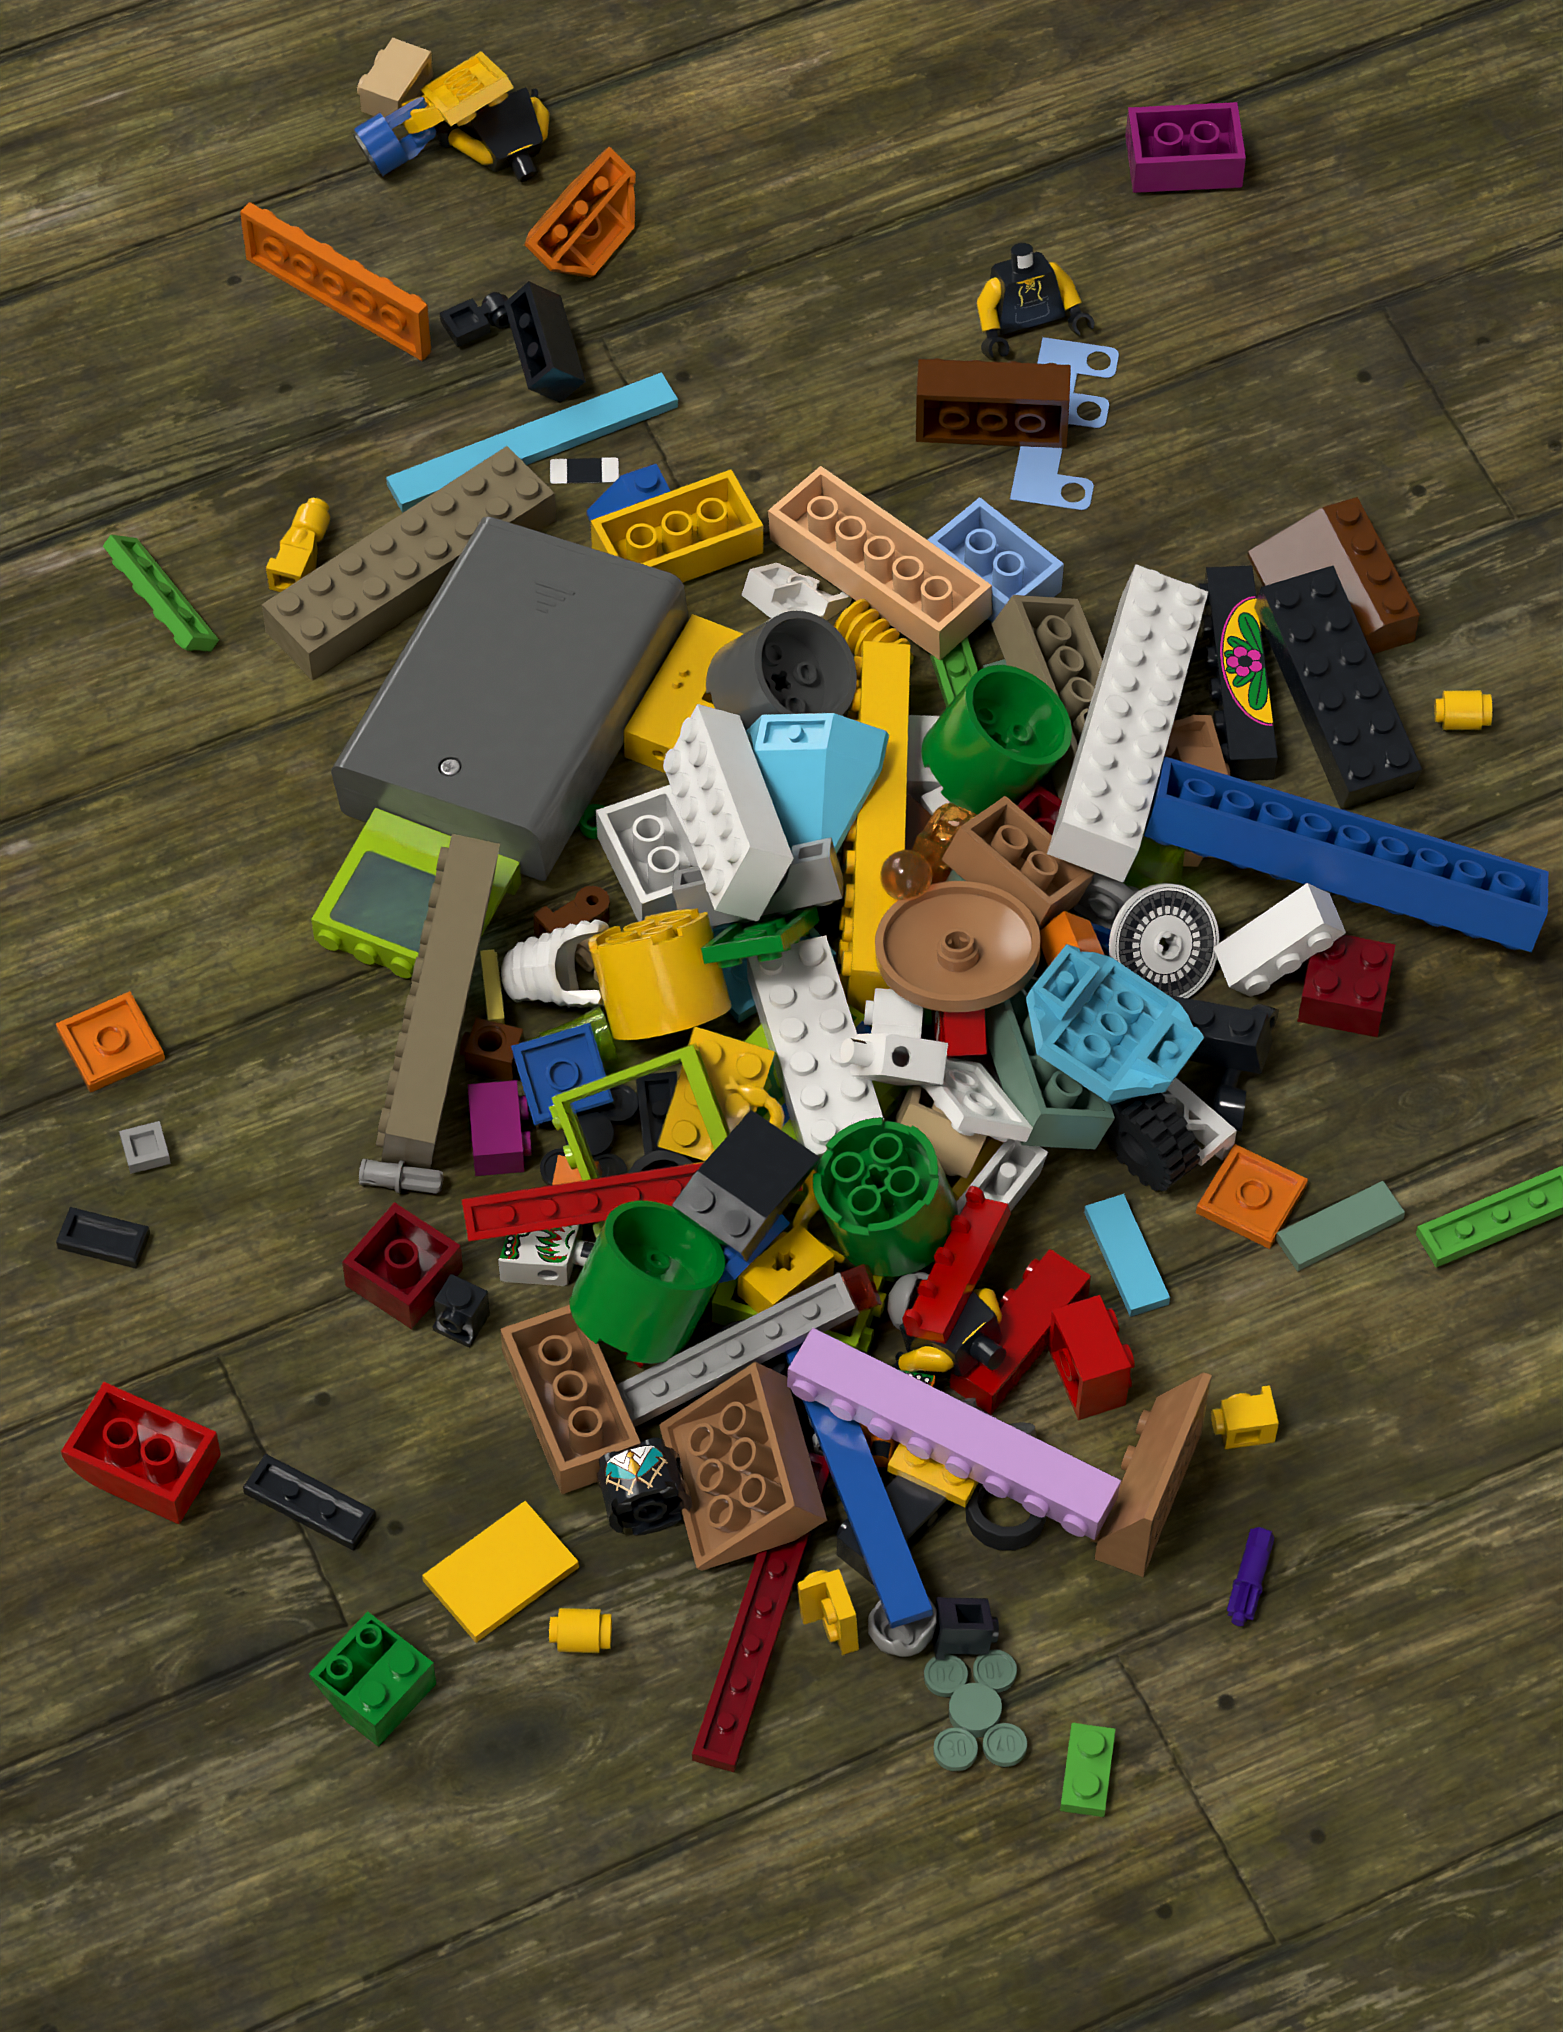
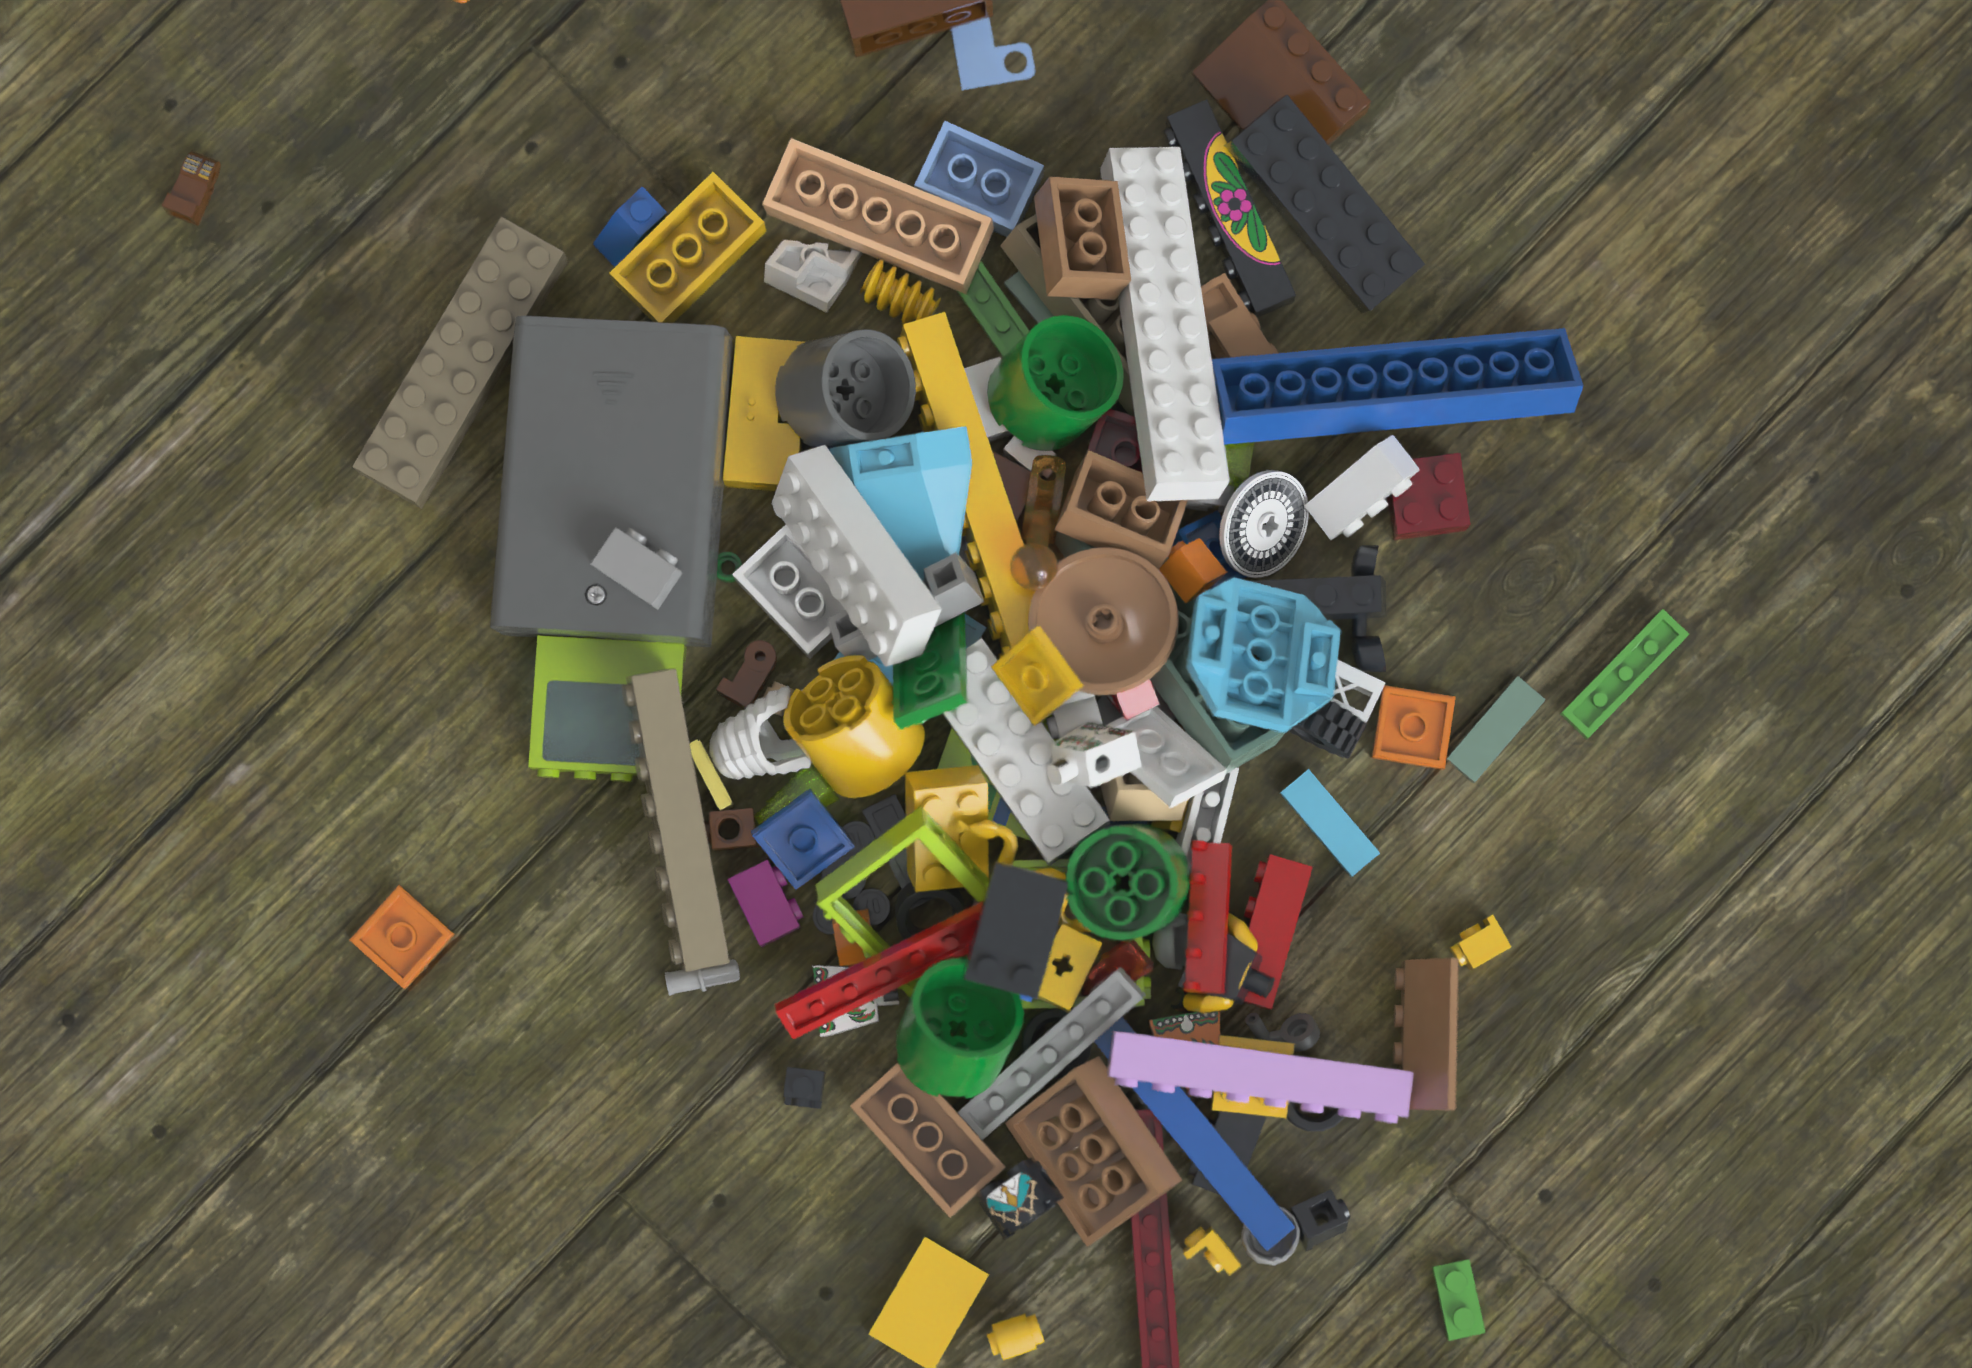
camera: 20 degrees left, 25 degrees up
black tile [56,1207,150,1269] -> none
red brick [61,1382,221,1524] -> none
bright green plate [103,535,219,652] -> none
light grey plate [119,1121,171,1174] -> none
orange plate [240,202,431,361] -> none
black tile [243,1453,376,1551] -> none
yellow piece [266,498,331,592] -> none
dark red brick [342,1202,463,1330] -> none
medium azure tile [386,372,678,513] -> none
black plate [439,292,510,347] -> none
black brick [504,281,586,403] -> none
sticker [550,457,619,484] -> none
sand green piece [924,1650,1027,1771] -> none
red brick [1048,1295,1135,1420] -> none
dark purple piece [1227,1527,1274,1626] -> none
yellow brick [1434,690,1492,730] -> none
none -> reddish brown leg [162,151,221,226]
none -> light grey brick [591,527,683,610]
none -> yellow tile [991,625,1083,726]
none -> medium nougat brick [1034,177,1132,300]

